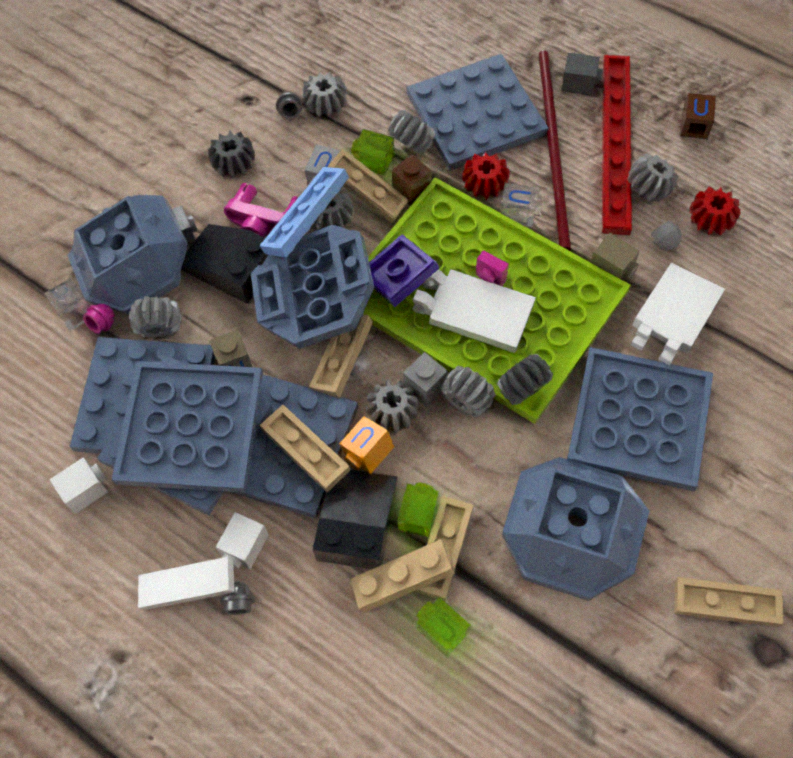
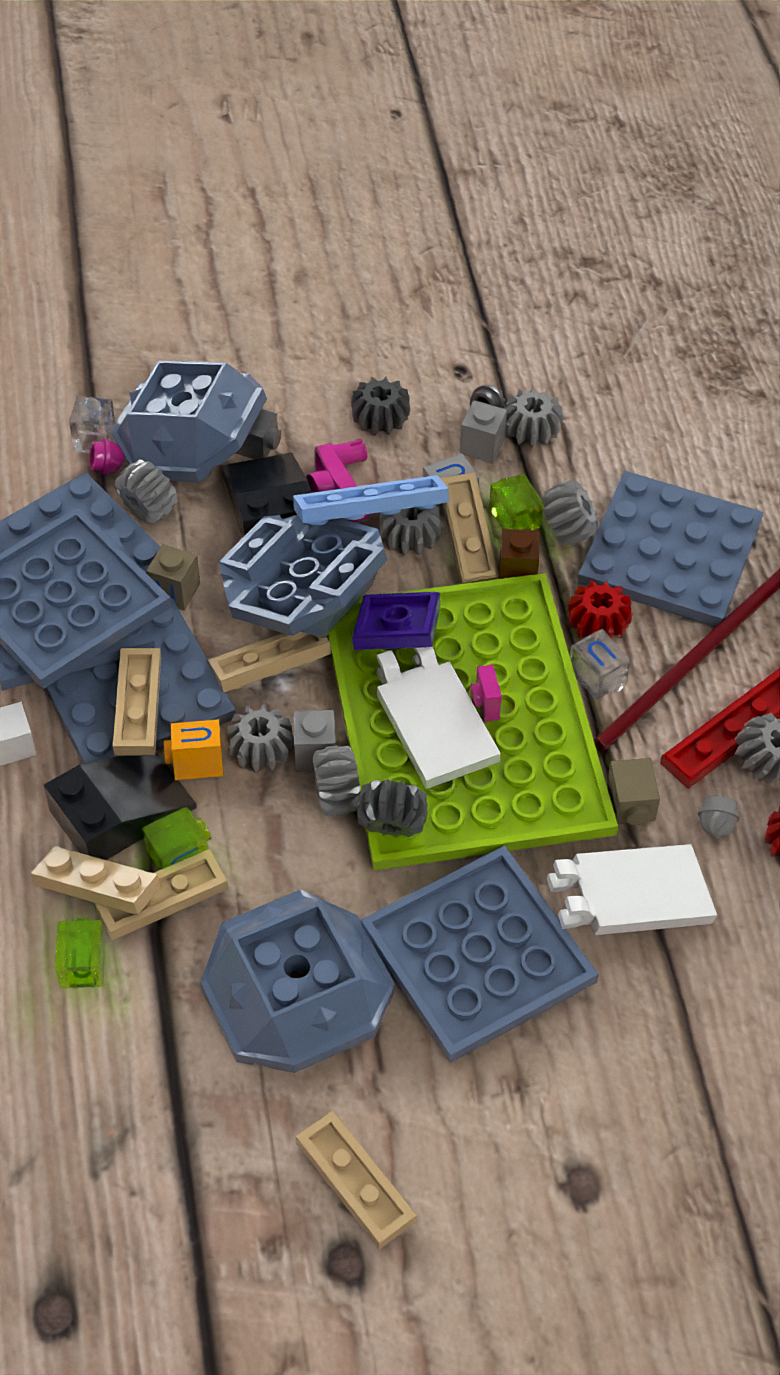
camera: 40 degrees right, 10 degrees down
none -> light grey brick [460,400,507,463]

